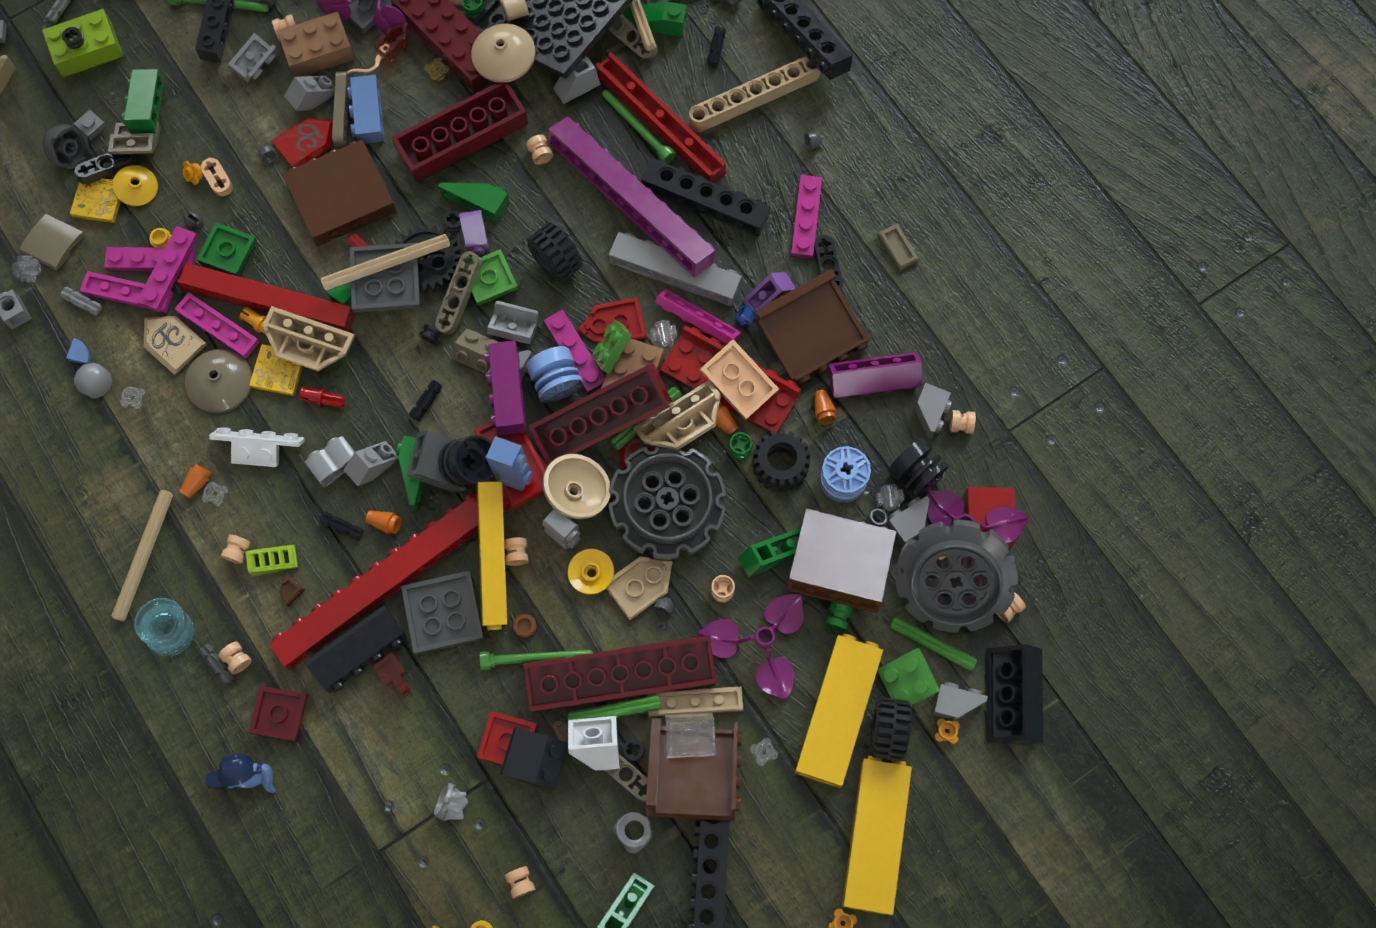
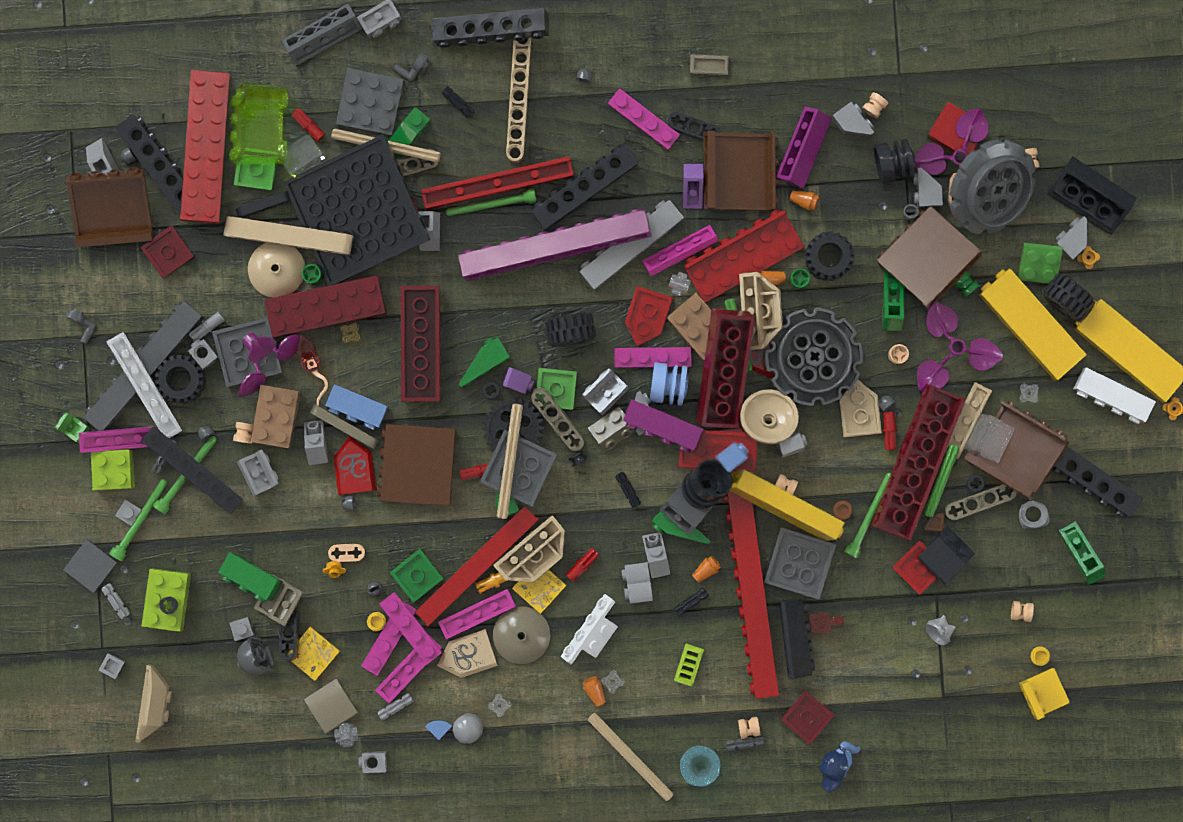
camera: 55 degrees left, 15 degrees up
yellow dish [113,165,158,206] -> none
light nougat wheel [220,534,251,565] -> none
reddish brown tile [281,573,305,607] -> none
tan dish [471,24,536,83] -> none
light nougat wheel [526,135,554,165] -> none
yellow dish [568,549,614,595] -> none
white slope [568,716,620,771] -> none
bright green plate [593,320,632,374] -> none
light nougat plate [699,339,779,420] -> none
blue plate [735,305,754,326] -> none
light blue wheel [819,446,871,503] -> none
clear gear [875,484,905,511] -> none
bright green axle [890,616,977,671] -> none
none -> red axle [882,412,898,450]
none -> white brick [1073,368,1156,424]

